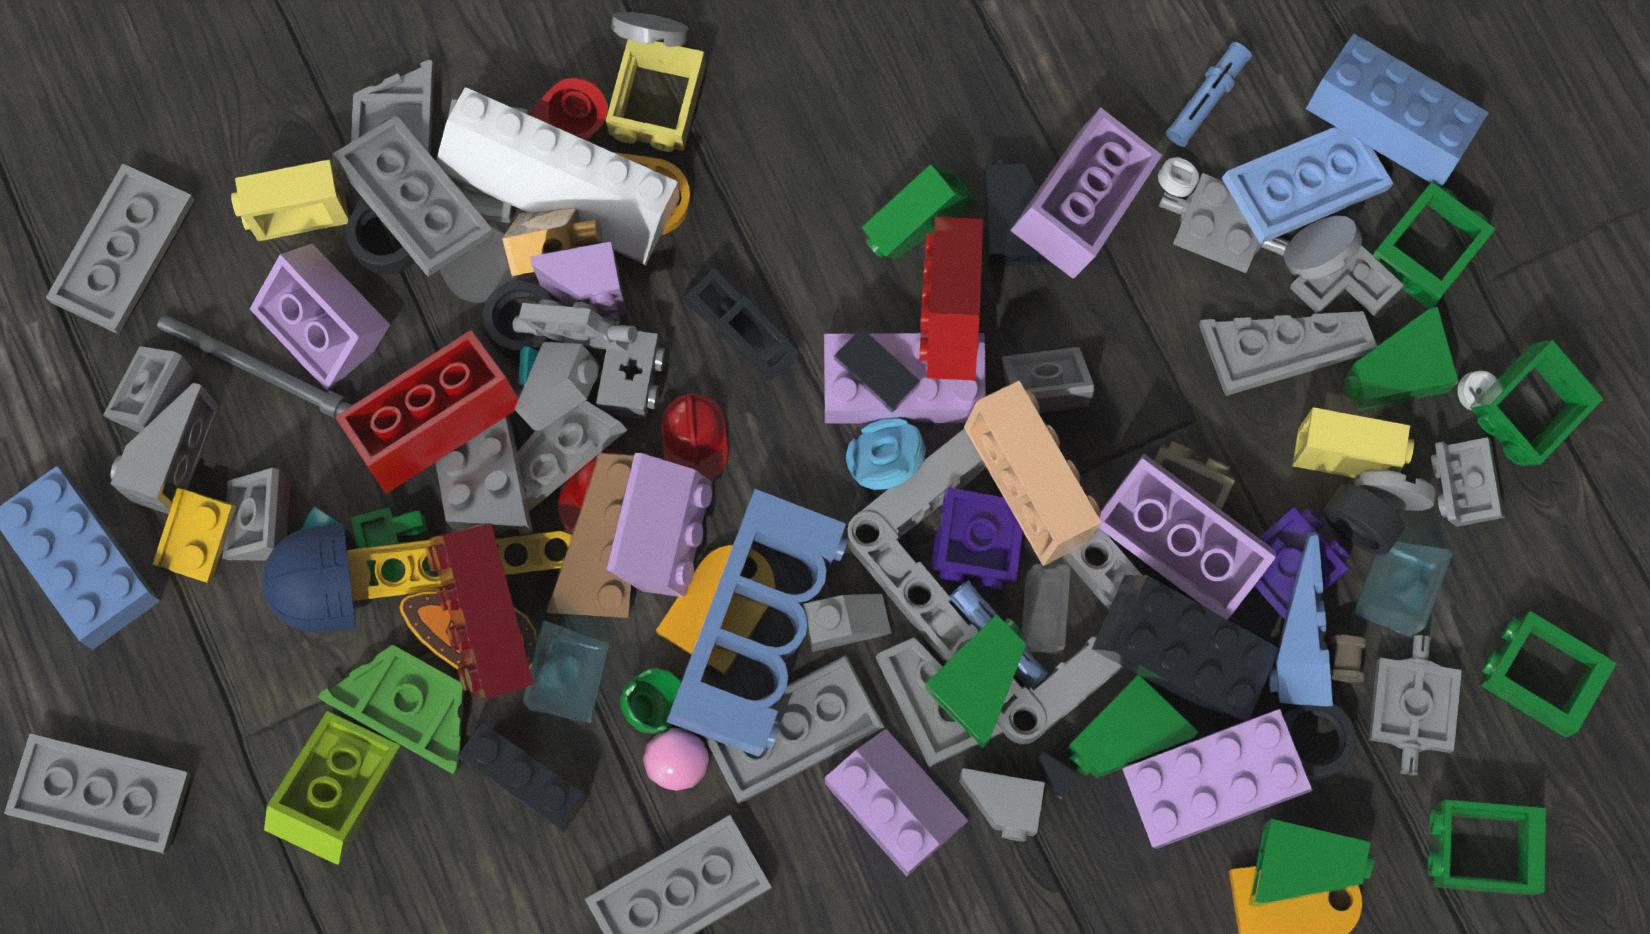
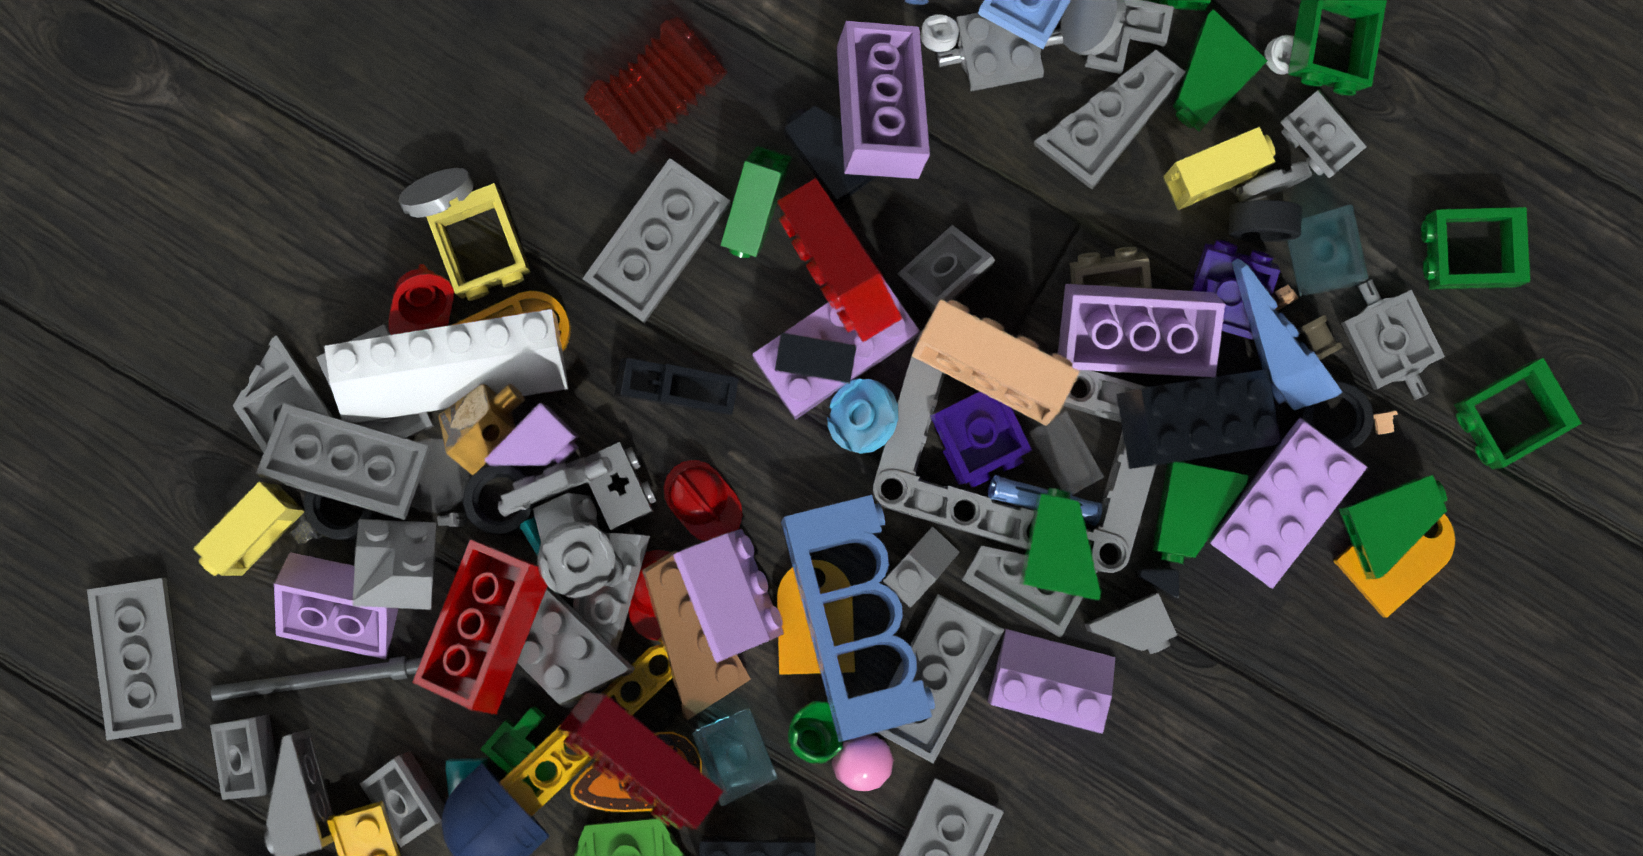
camera: 35 degrees left, 10 degrees up
none -> clear piece [290,515,322,545]
none -> light grey slope [353,519,436,609]
none -> light grey piece [437,513,467,527]
none -> light grey tile [537,521,615,598]
none -> light grey plate [582,158,731,323]
none -> clear red piece [584,17,727,154]
none -> light nougat piece [1272,285,1299,311]
none -> light nougat piece [1373,410,1398,435]

